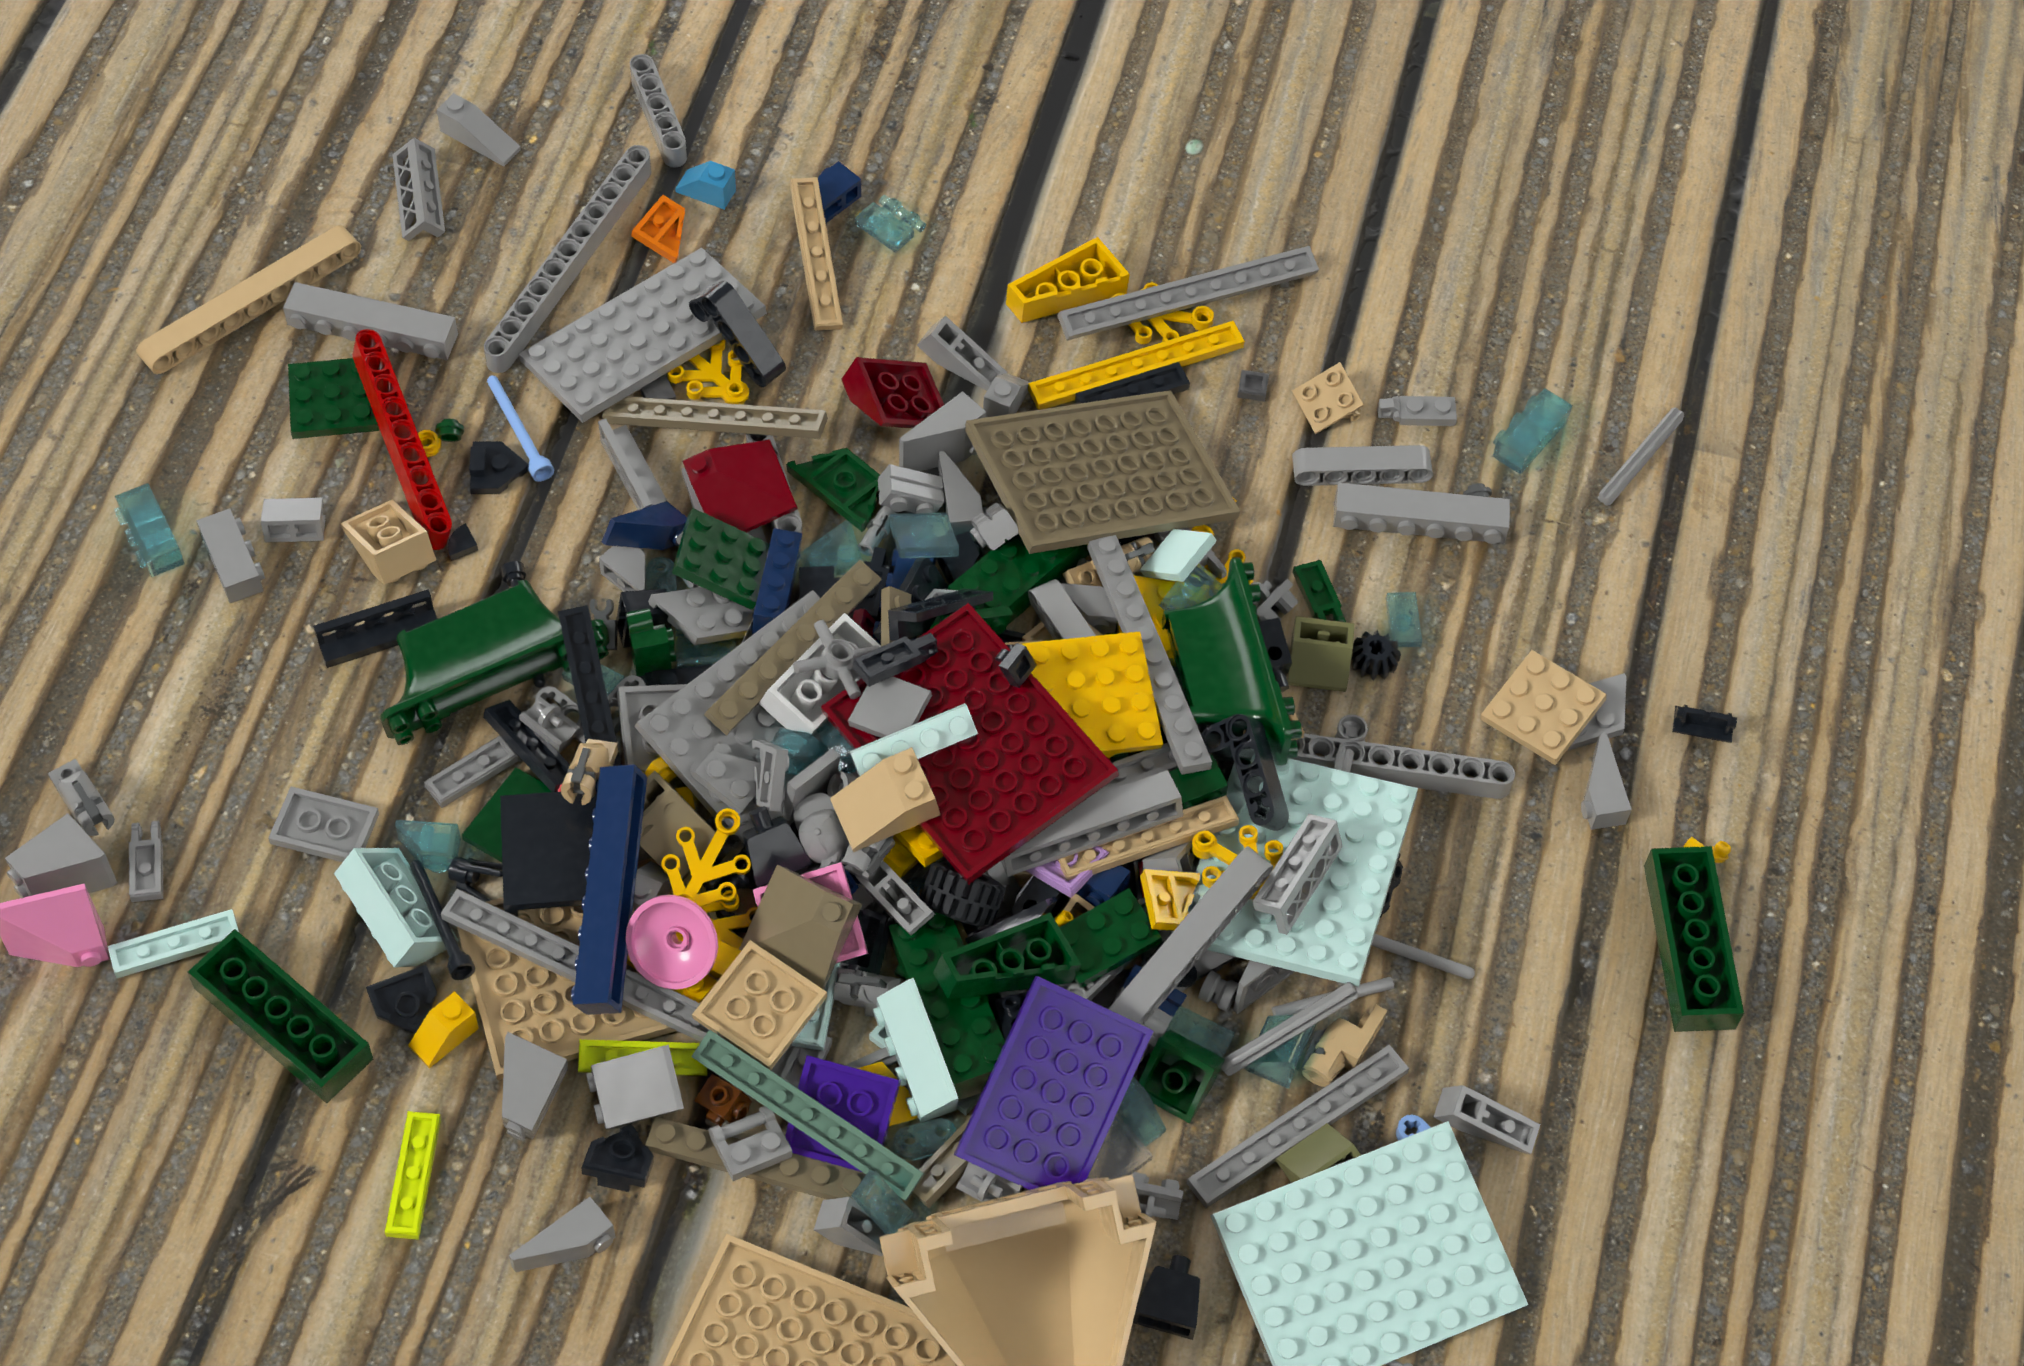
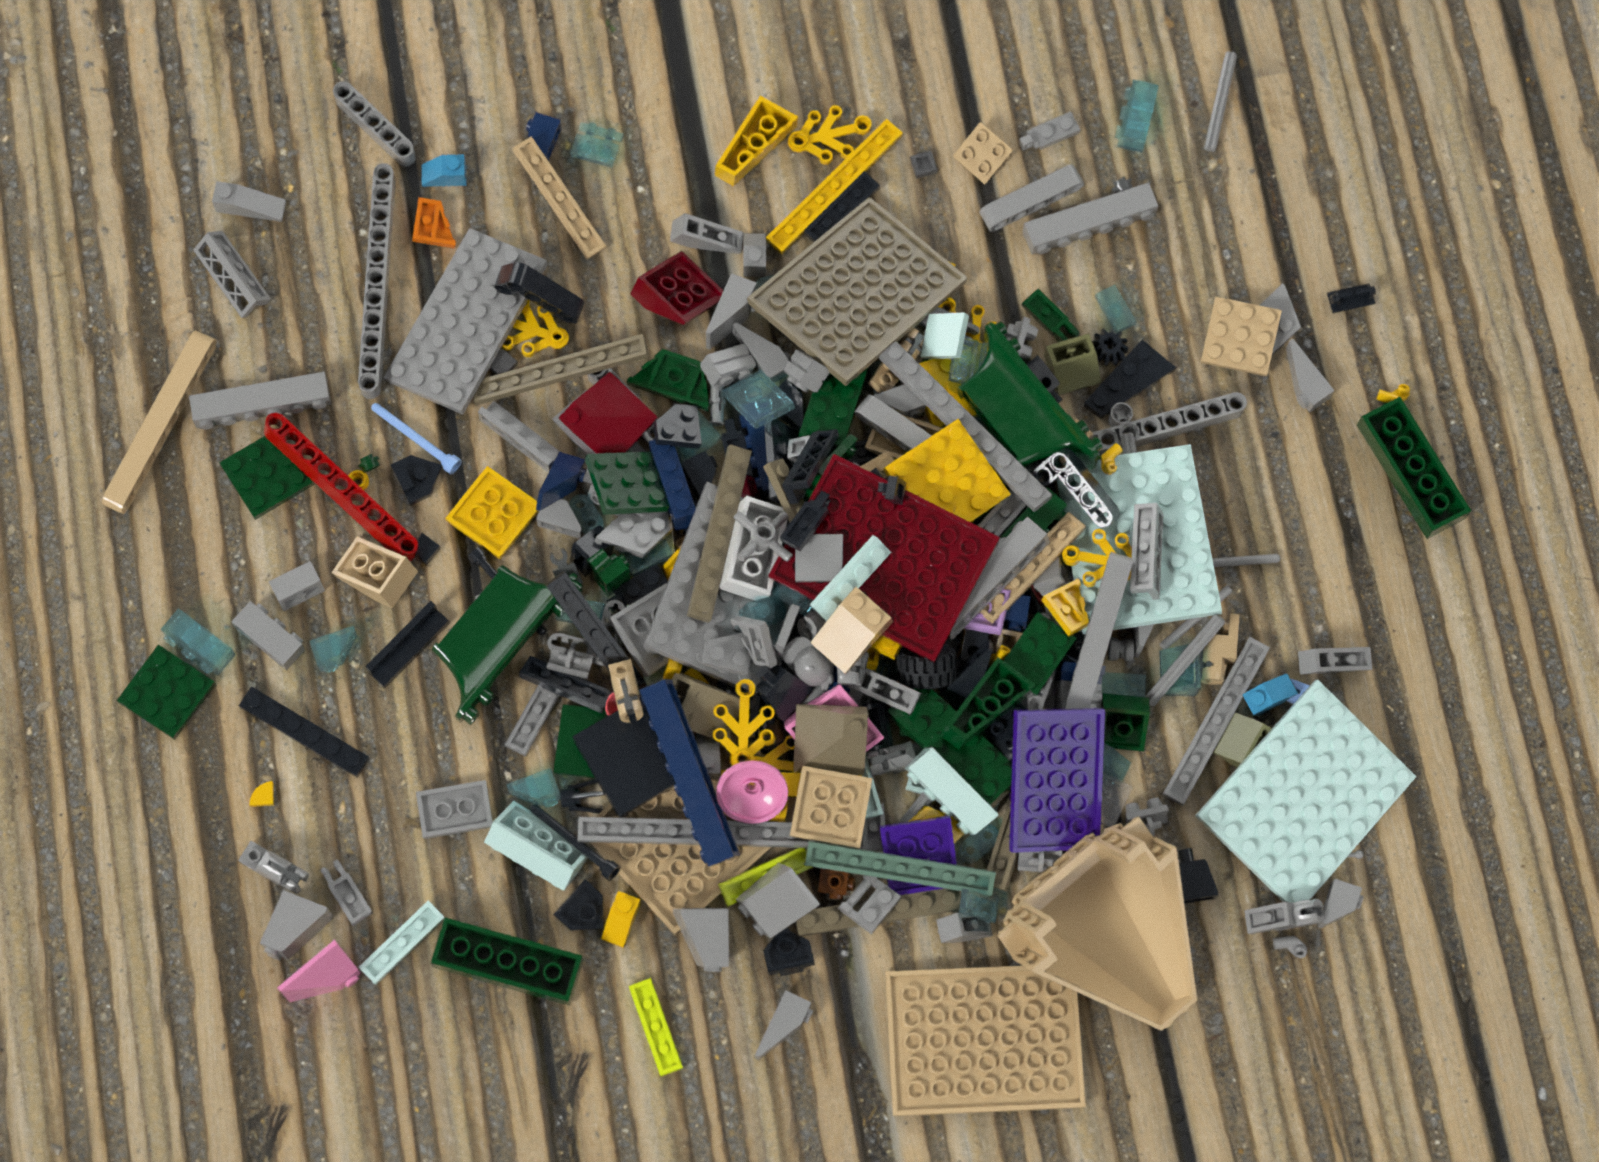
camera: 25 degrees left, 15 degrees up
light grey plate [1057,246,1319,341] -> none
none -> dark green plate [116,644,216,740]
none -> black plate [238,686,370,778]
none -> yellow tile [249,781,274,807]
none -> clear light blue slope [309,626,357,673]
none -> yellow plate [445,466,539,560]
none -> plate [654,404,702,449]
none -> black wing [1084,339,1177,419]
none -> yellow arm [1100,443,1123,475]
none -> dark azure slope [1242,673,1299,717]

